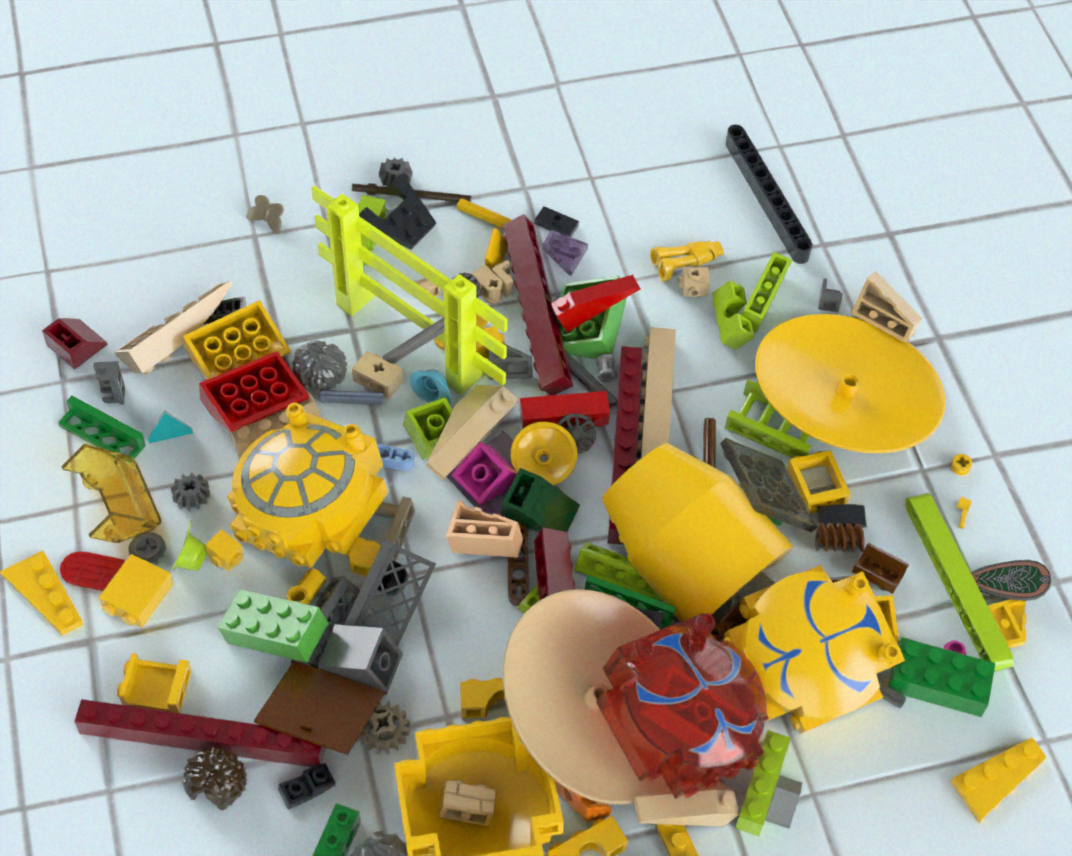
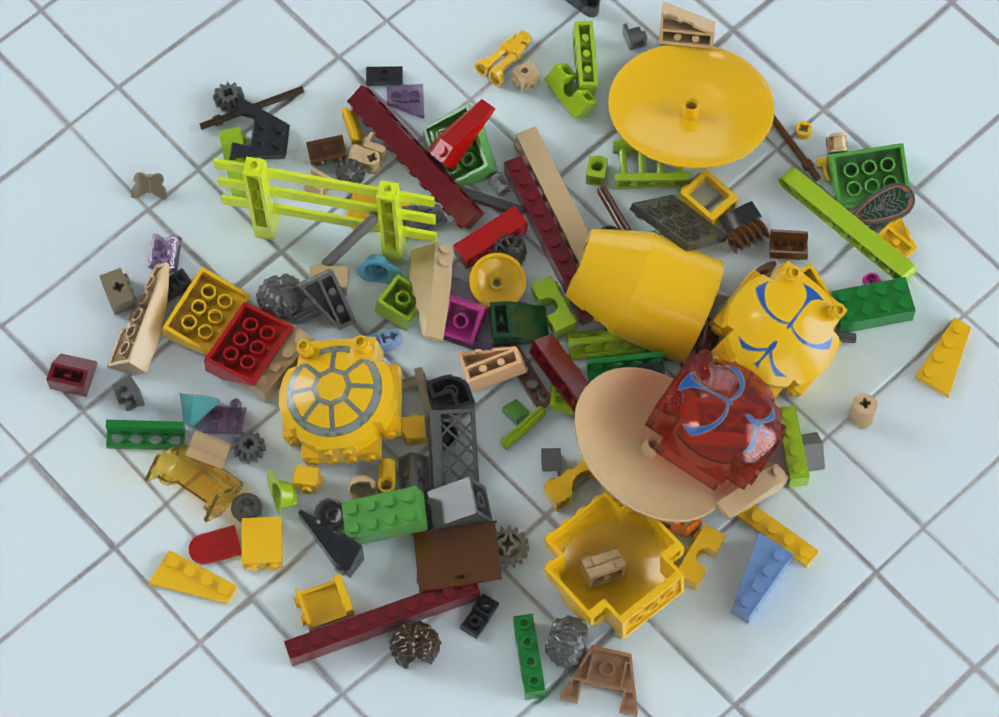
camera: 25 degrees left, 10 degrees up
yellow axle [457,199,512,229] -> none
none -> dark tan brick [99,268,137,315]
none -> clear purple bracket [148,233,182,273]
none -> tan panel [185,430,232,469]
none -> clear purple hinge [203,398,246,434]
none -> dark grey wedge [295,269,356,330]
none -> black wedge [298,509,365,577]
none -> reddish brown bracket [306,135,347,167]
none -> dark grey hair [314,498,343,529]
none -> tan hair [348,475,378,500]
none -> black brick [426,374,475,420]
none -> lime axle [500,406,546,450]
none -> bright green slope [502,399,530,425]
none -> lime arch [531,276,578,339]
none -> dark grey panel [541,448,561,476]
none -> lime brick [586,156,608,186]
none -> reddish brown bar [772,115,821,181]
none -> tan piece [826,132,849,153]
none -> bright green slope [826,143,910,209]
none -> tan piece [849,393,878,429]

